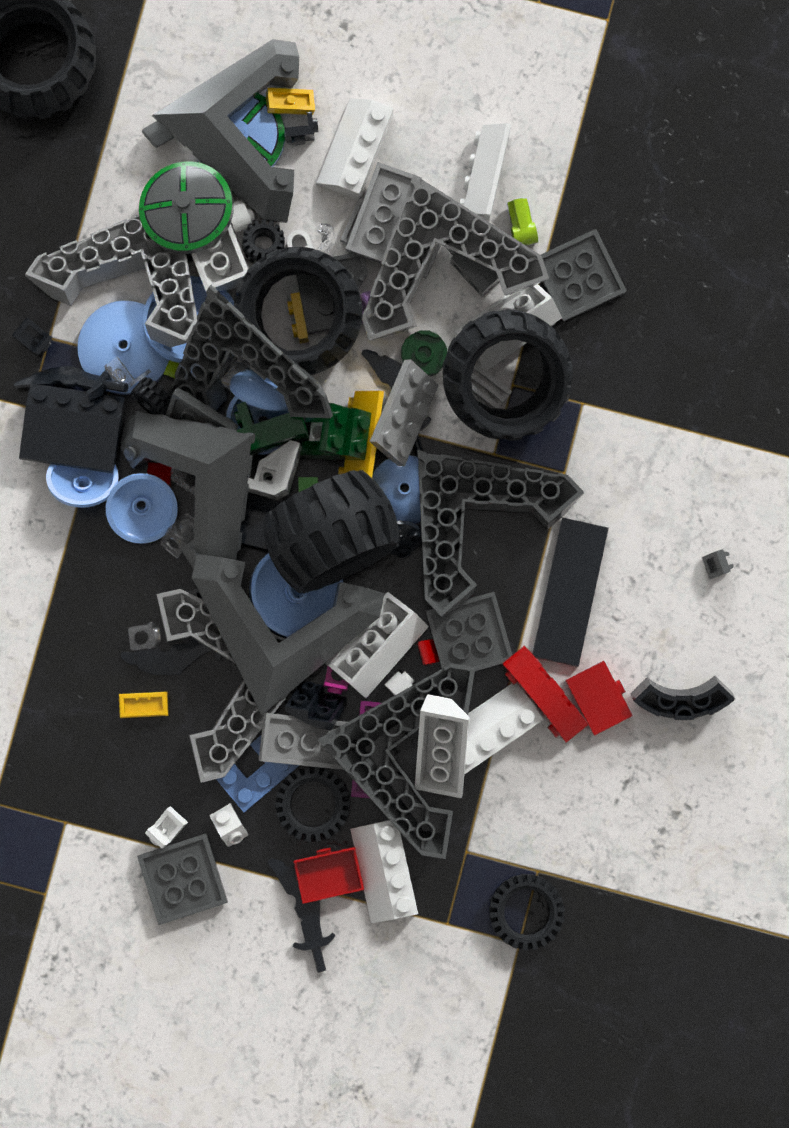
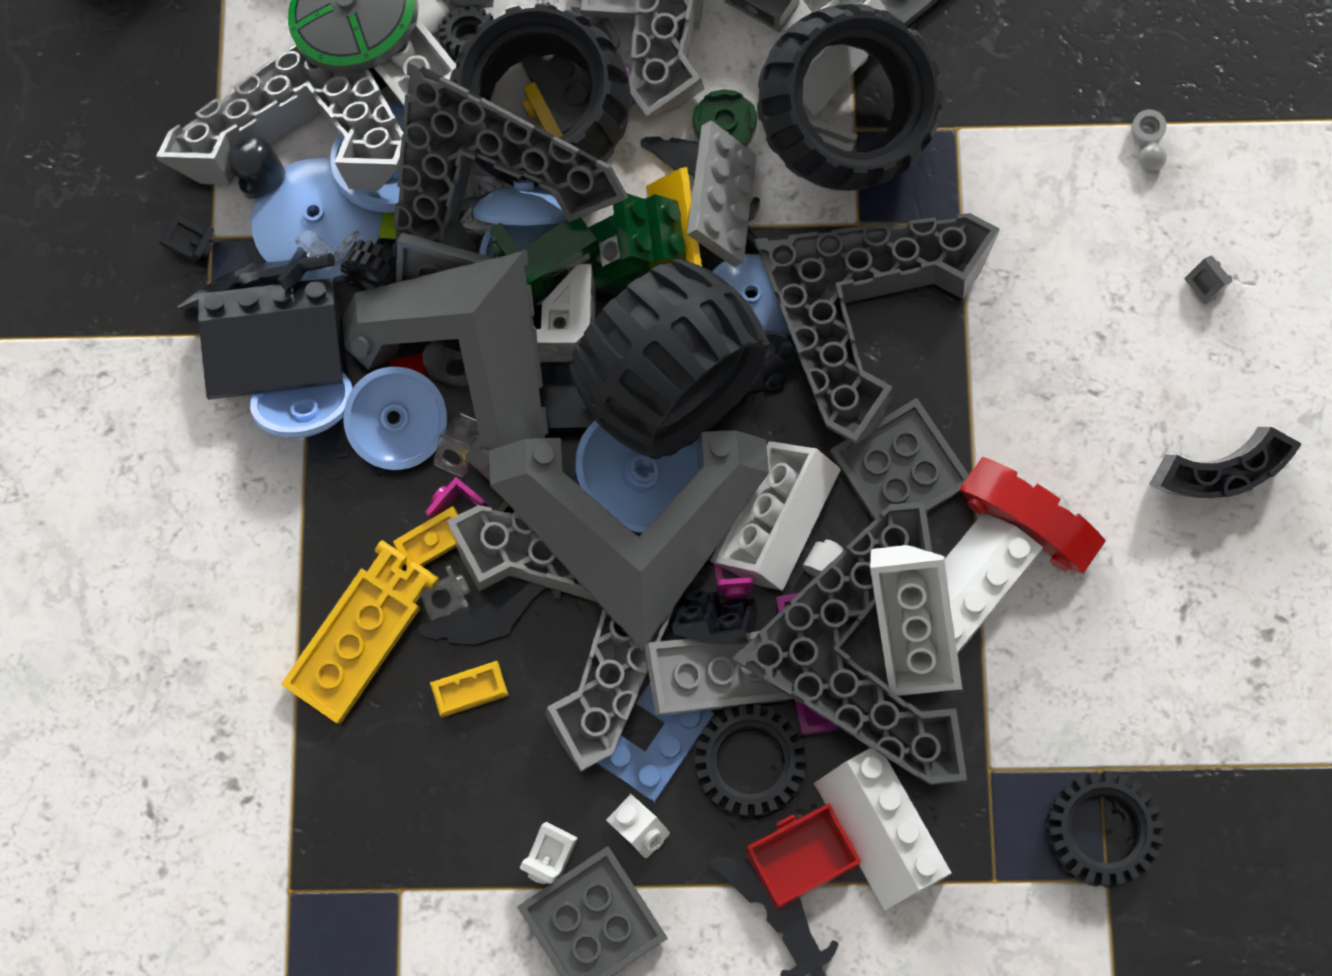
camera: 10 degrees left, 10 degrees down
red slope [417,639,440,666] -> none
black tile [532,517,609,667] -> none
red container [566,661,633,736] -> none
none -> black helmet [227,137,286,199]
none -> yellow hinge [280,540,439,725]
none -> yellow plate [393,506,459,568]
none -> dark pink bracket [425,477,488,520]
none -> light grey plate [1131,110,1167,171]

